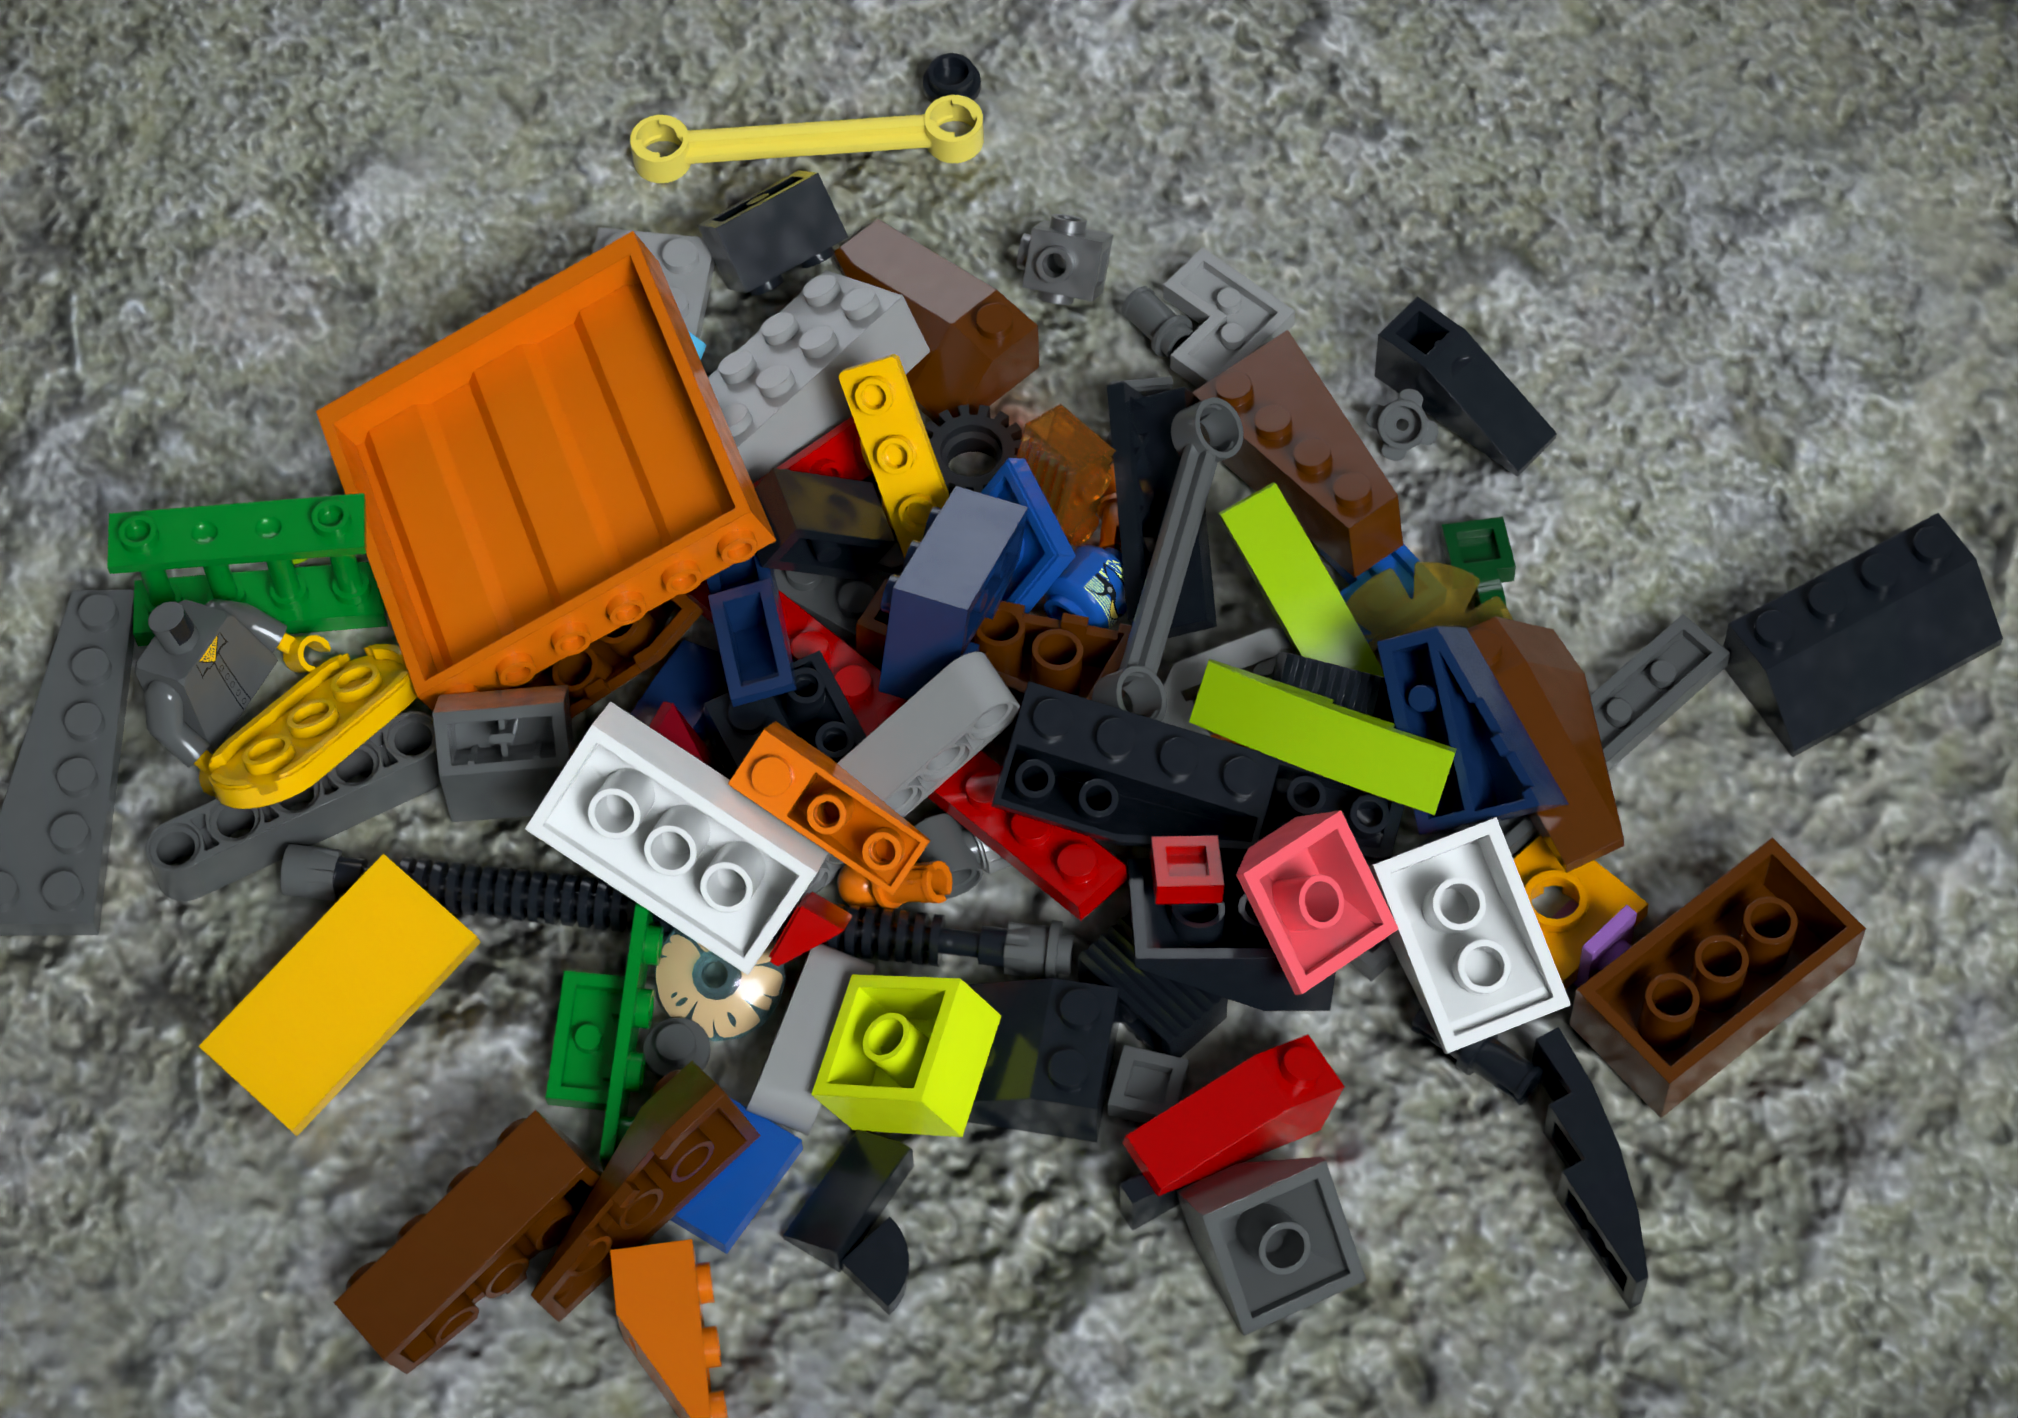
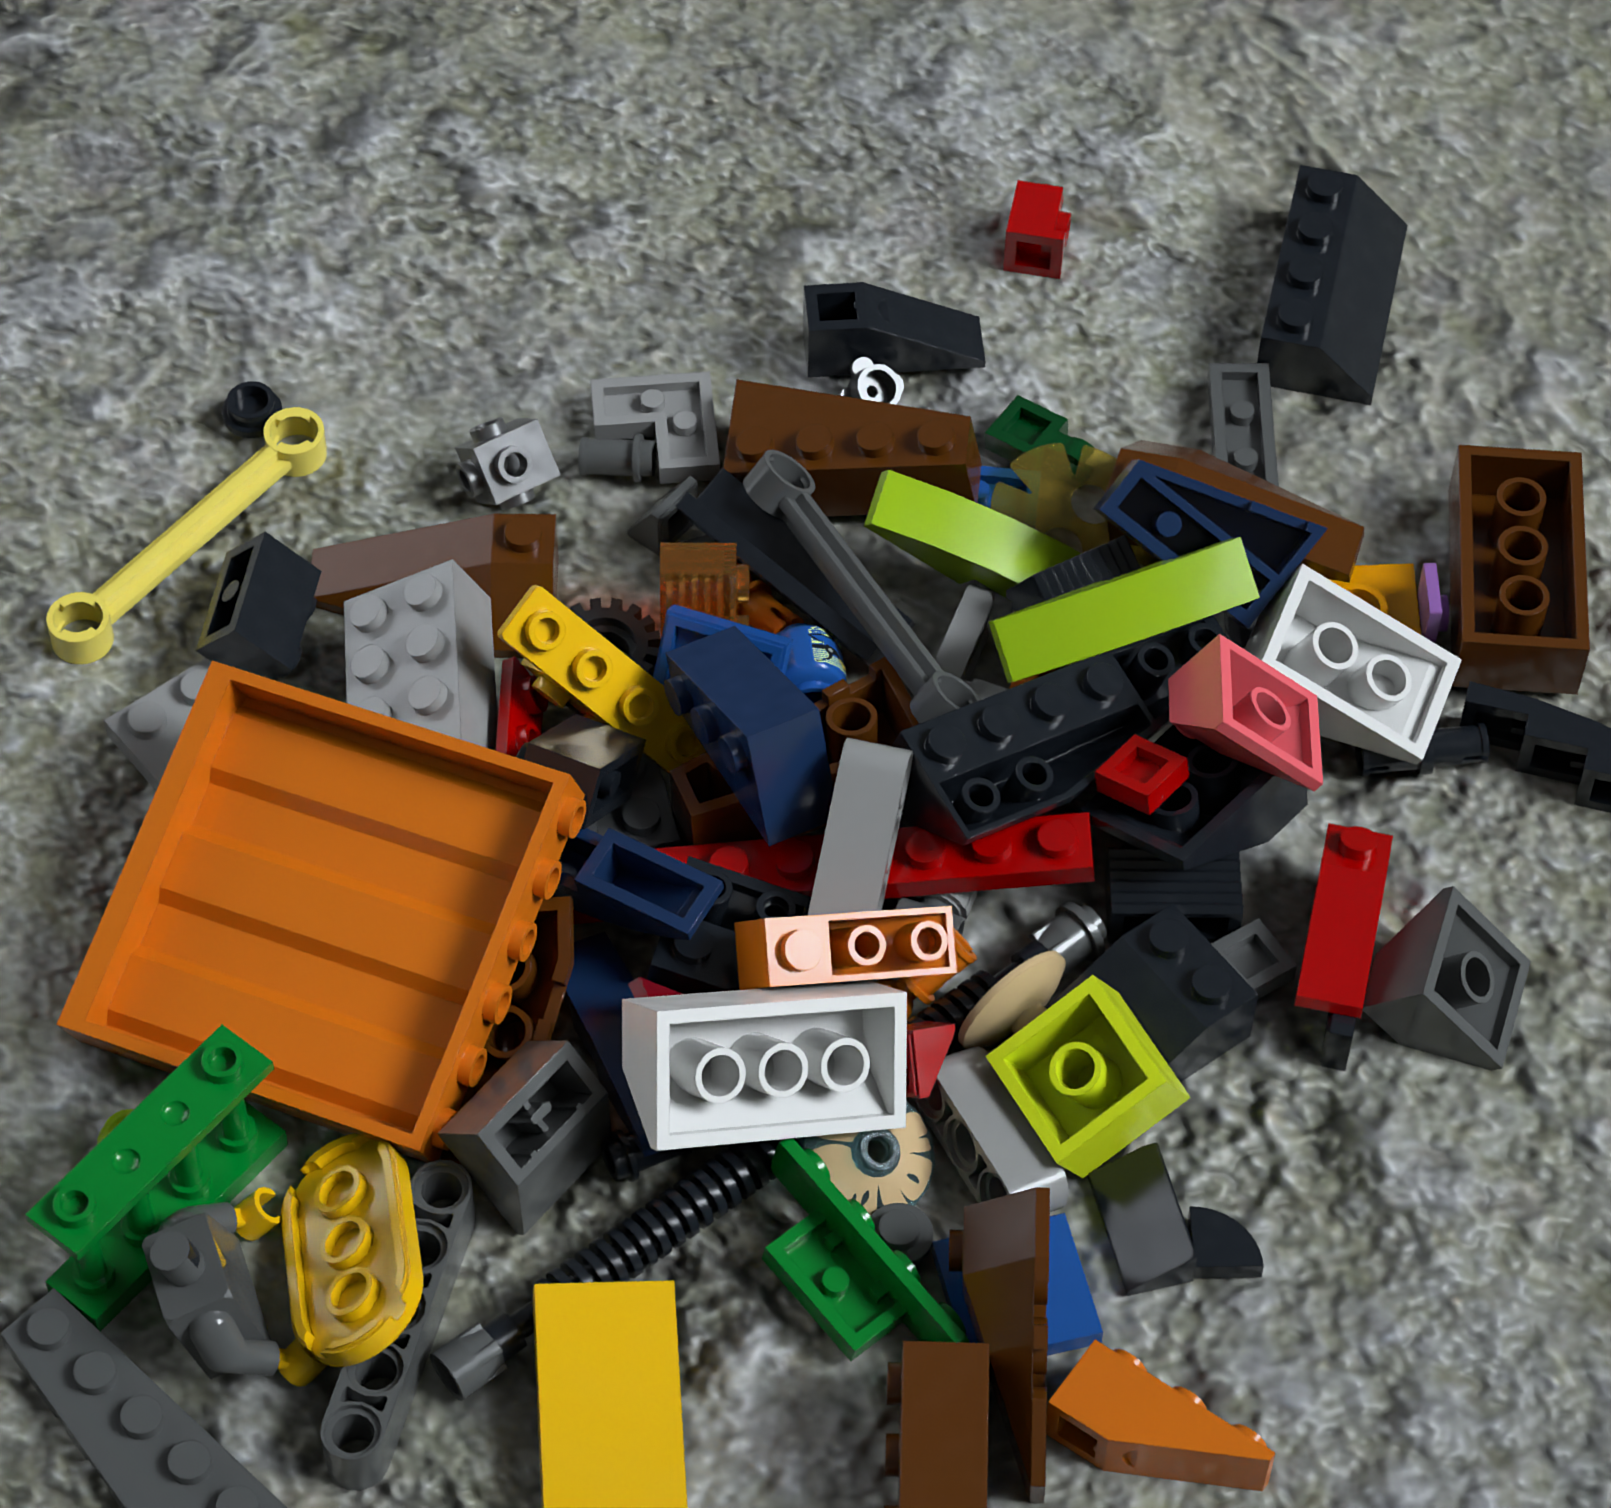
camera: 50 degrees left, 5 degrees down
none -> tan dish [958,950,1066,1049]
none -> red brick [1003,180,1072,279]

